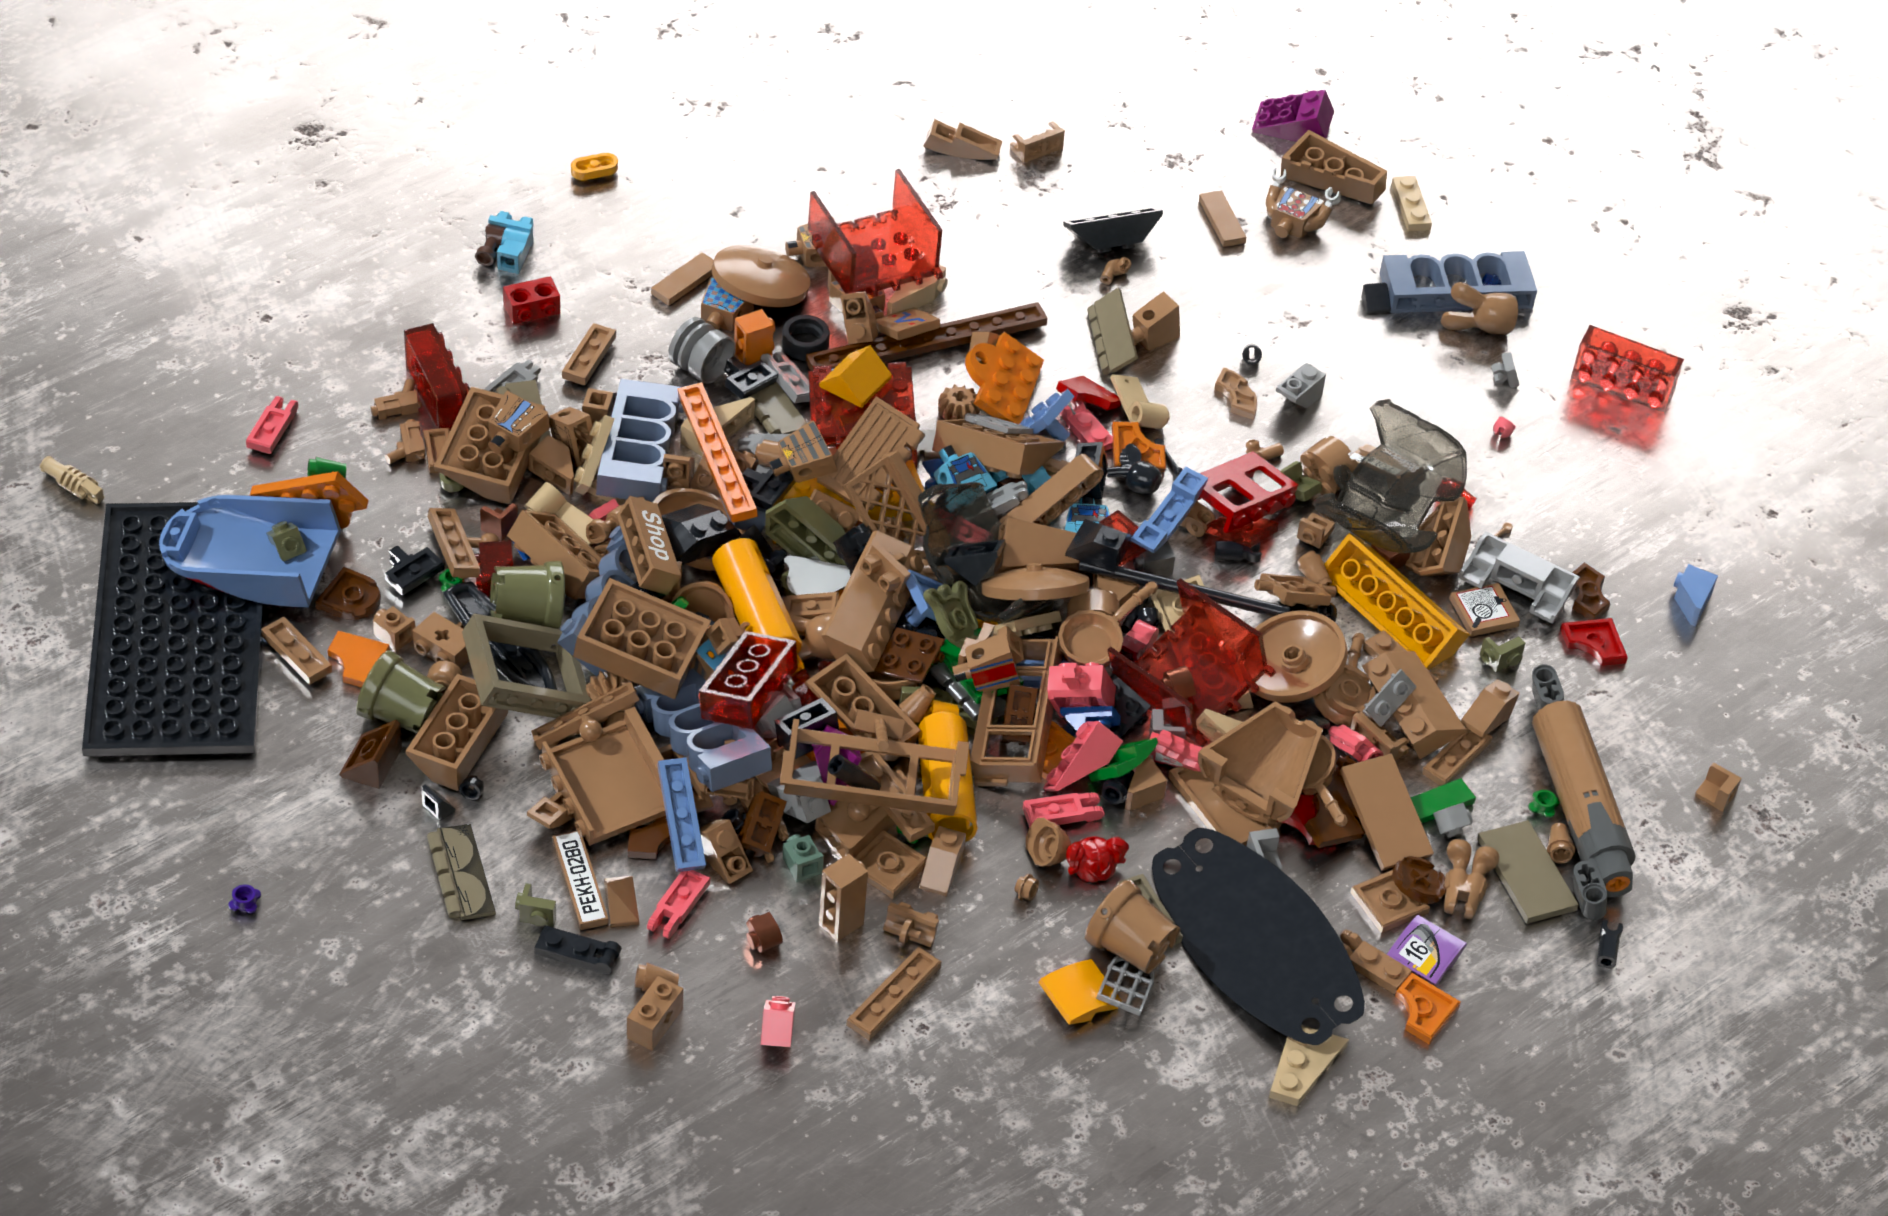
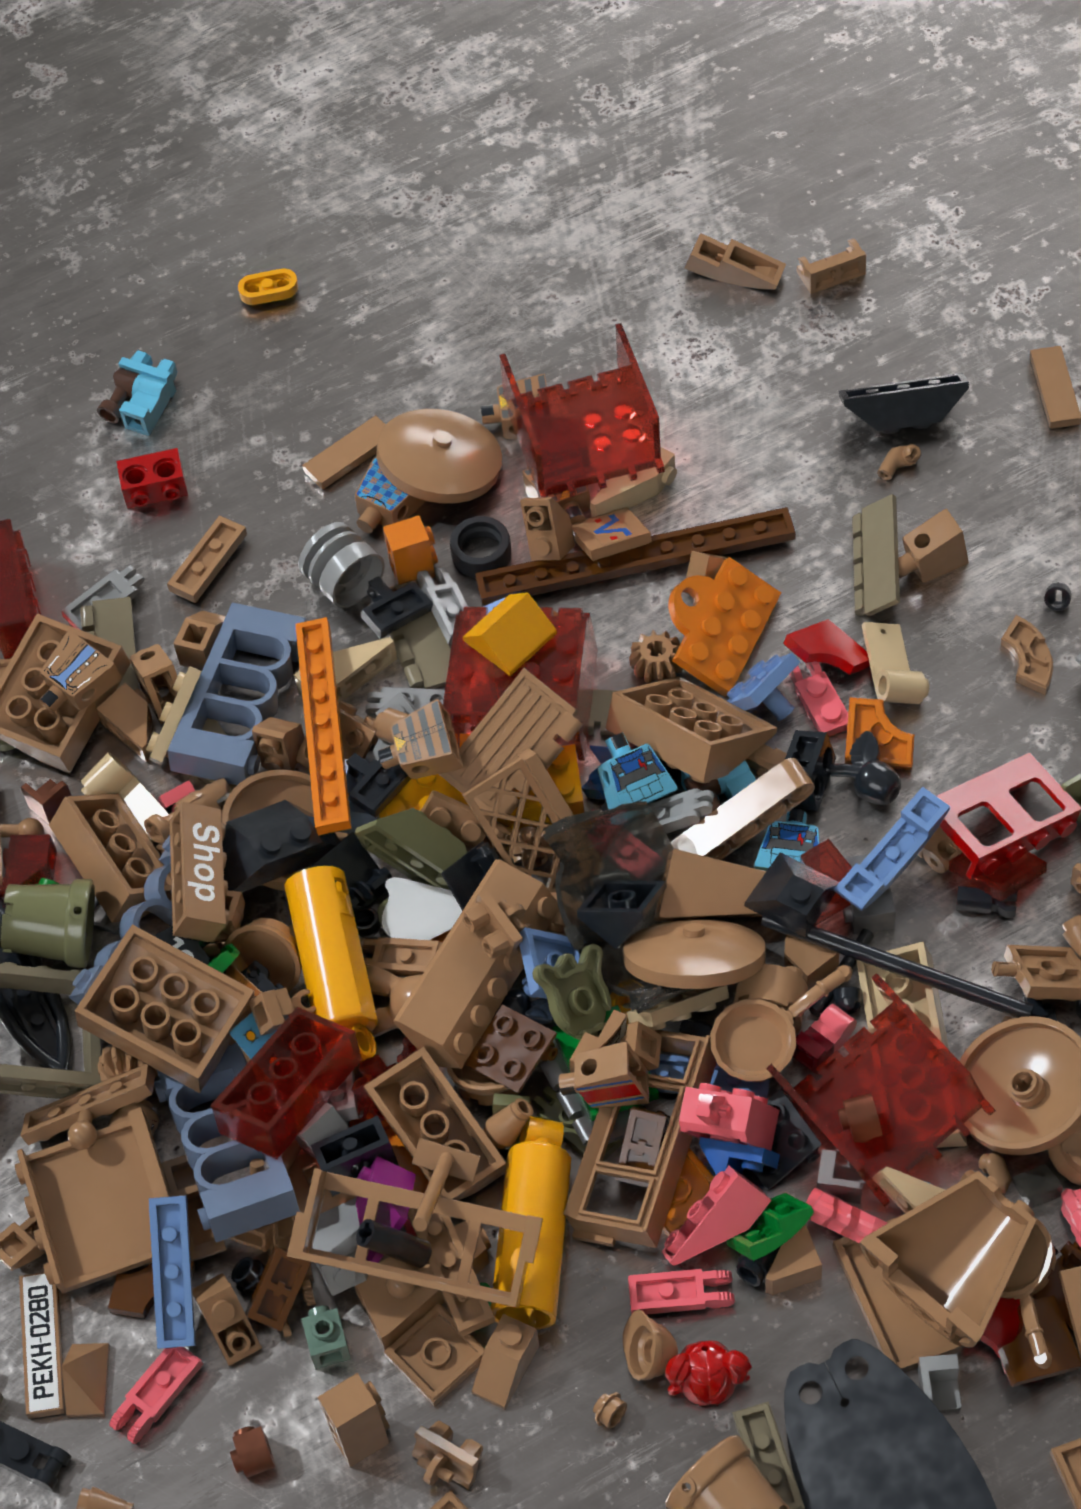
camera: 20 degrees right, 10 degrees up
light grey window [964,413,1033,434] -> none
black hinge [1154,438,1183,477] -> none
medium nougat arm [1245,439,1284,461] -> none

